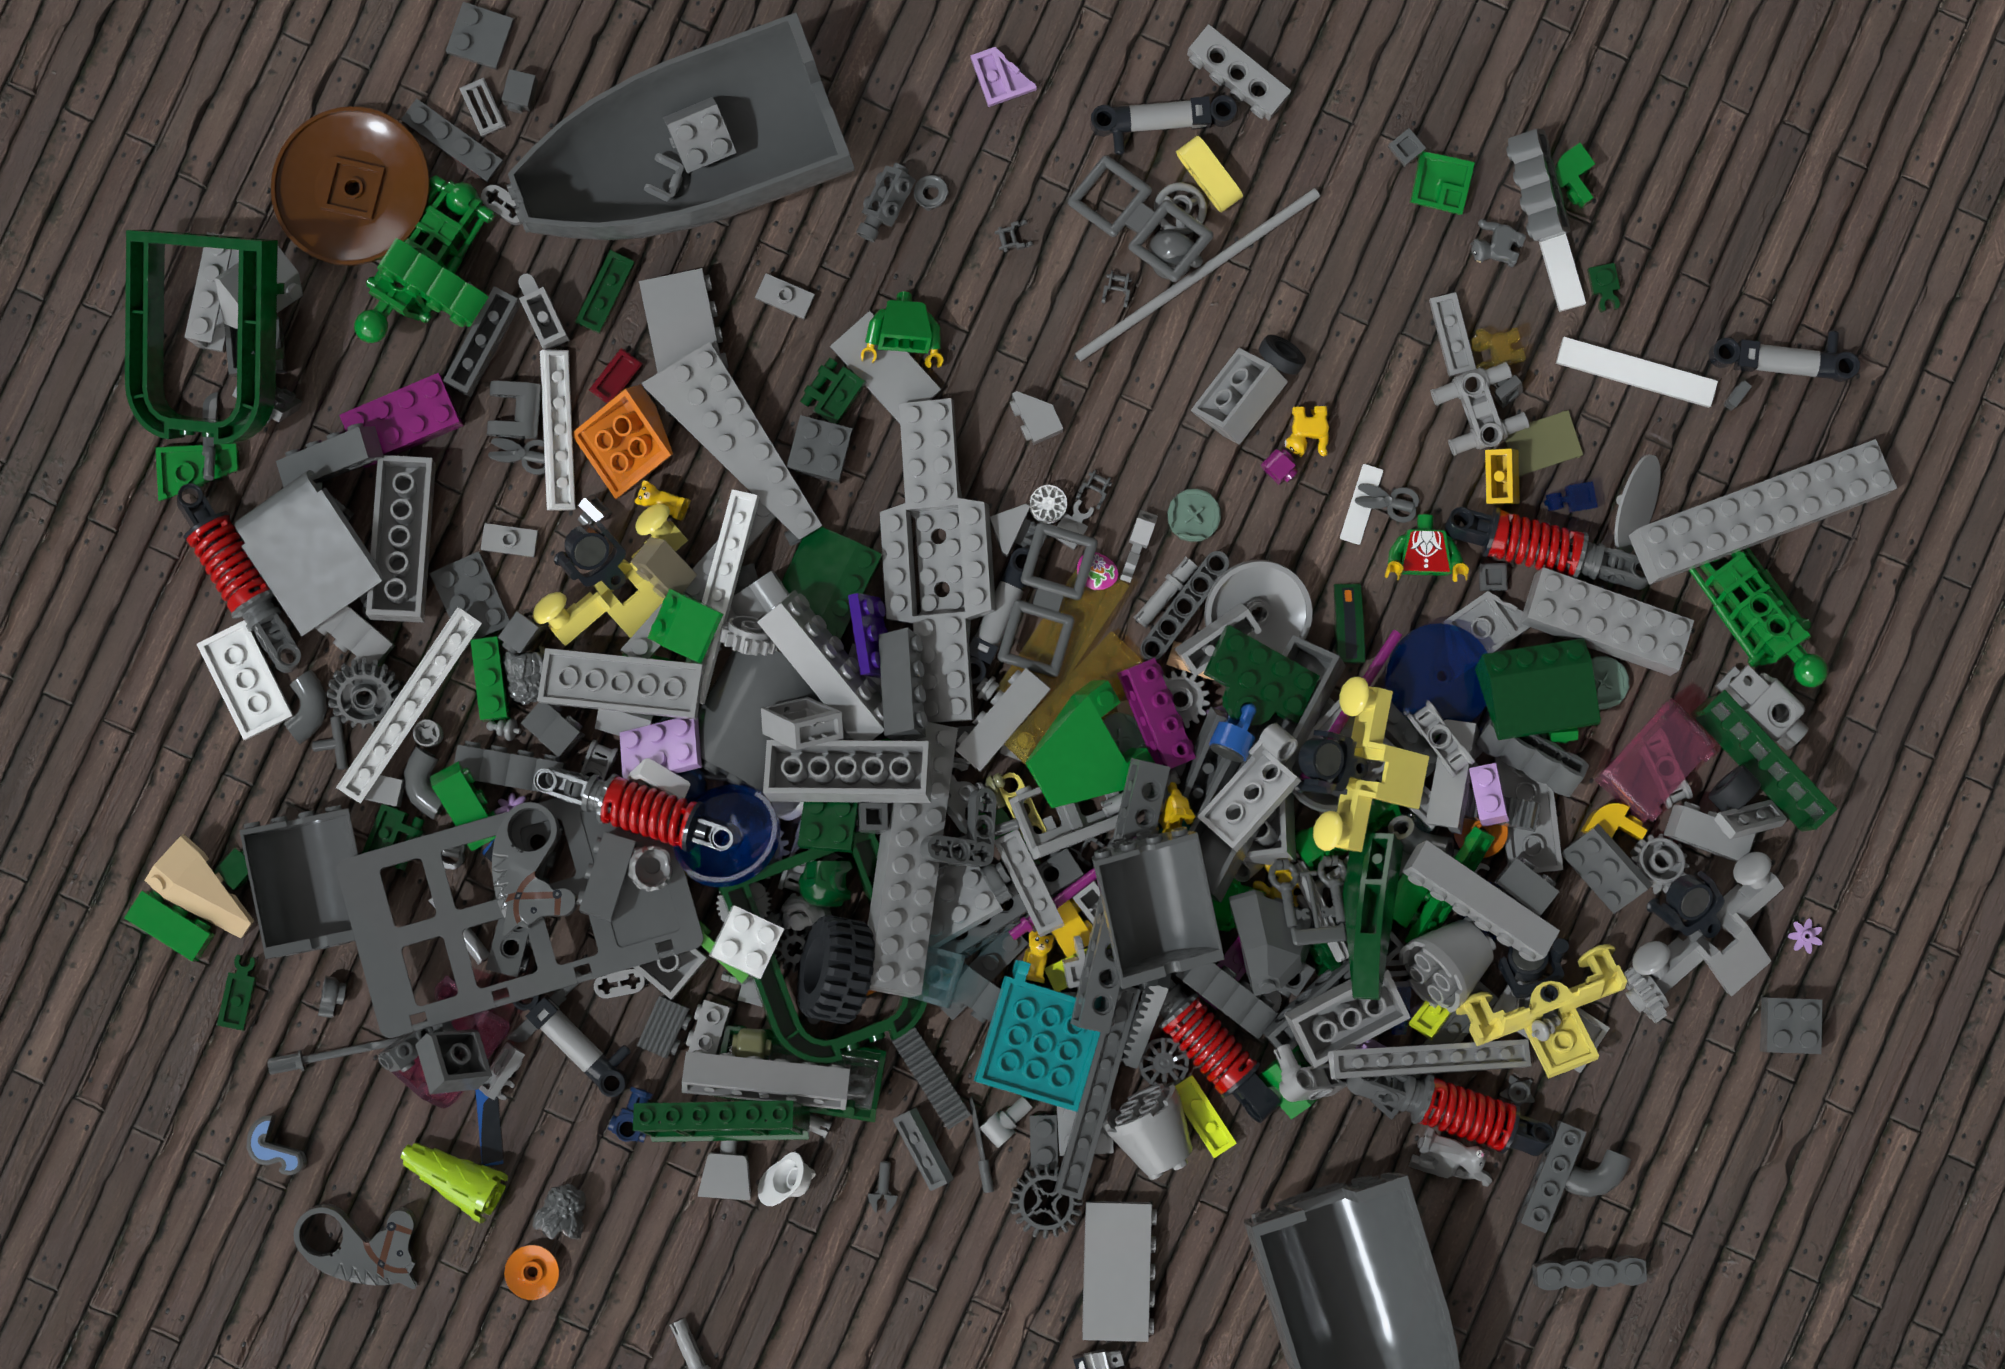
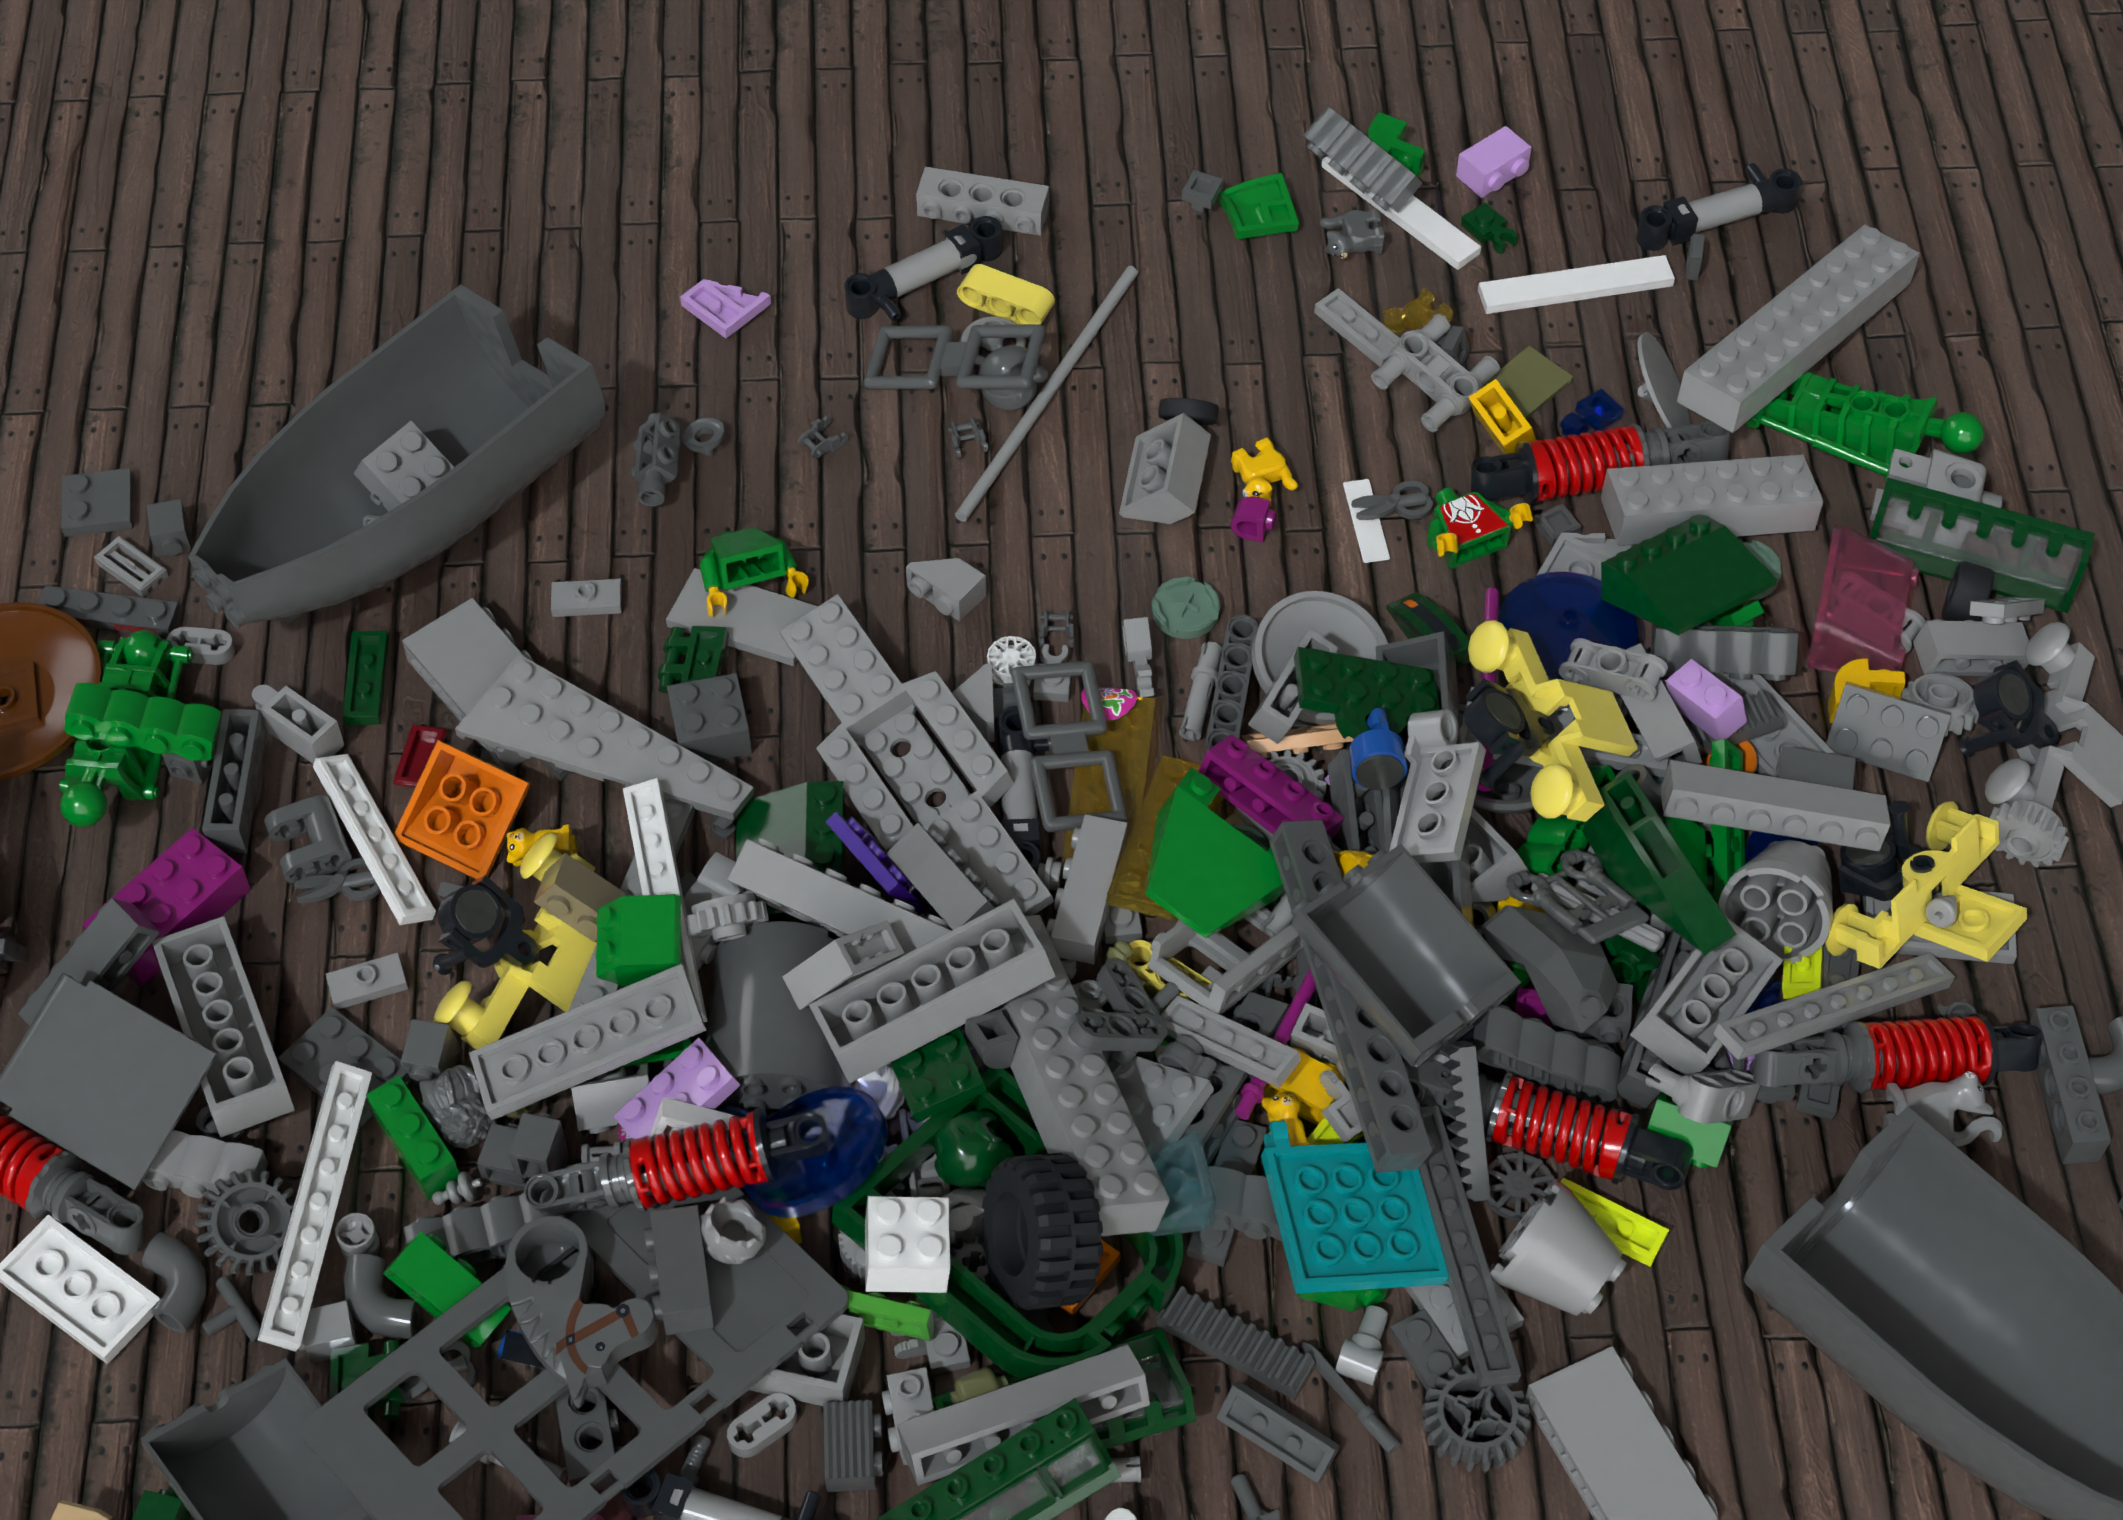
camera: 20 degrees left, 30 degrees down
none -> lavender brick [1456,126,1531,198]

